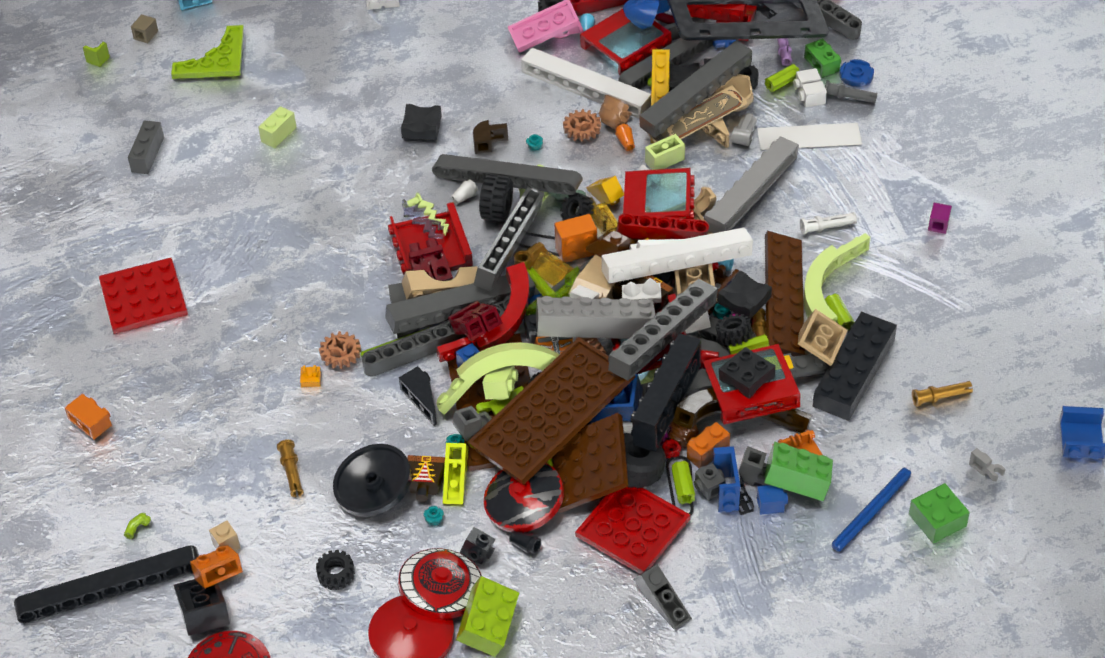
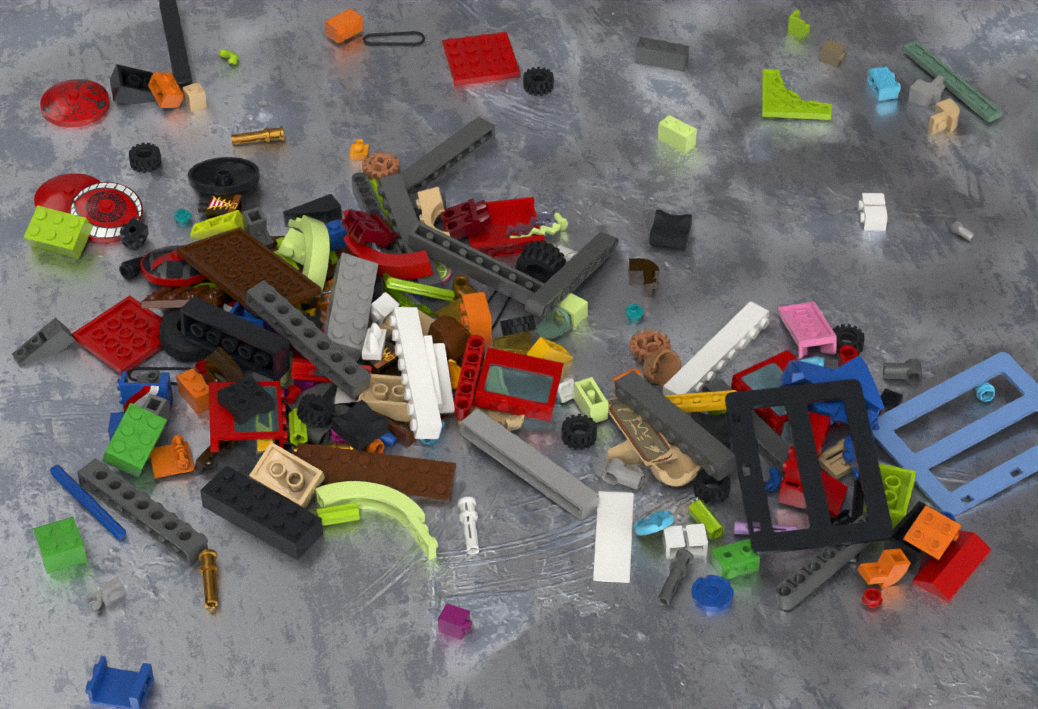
camera: 95 degrees right, 5 degrees down
lime axle [671,461,695,504] -> none
none -> dark grey brick [77,458,208,566]
none -> black piece [363,31,425,45]
none -> dark grey brick [400,117,495,194]
none -> black tyre [523,67,554,96]
none -> black tyre [561,414,597,450]
none -> medium azure tile [633,510,675,535]

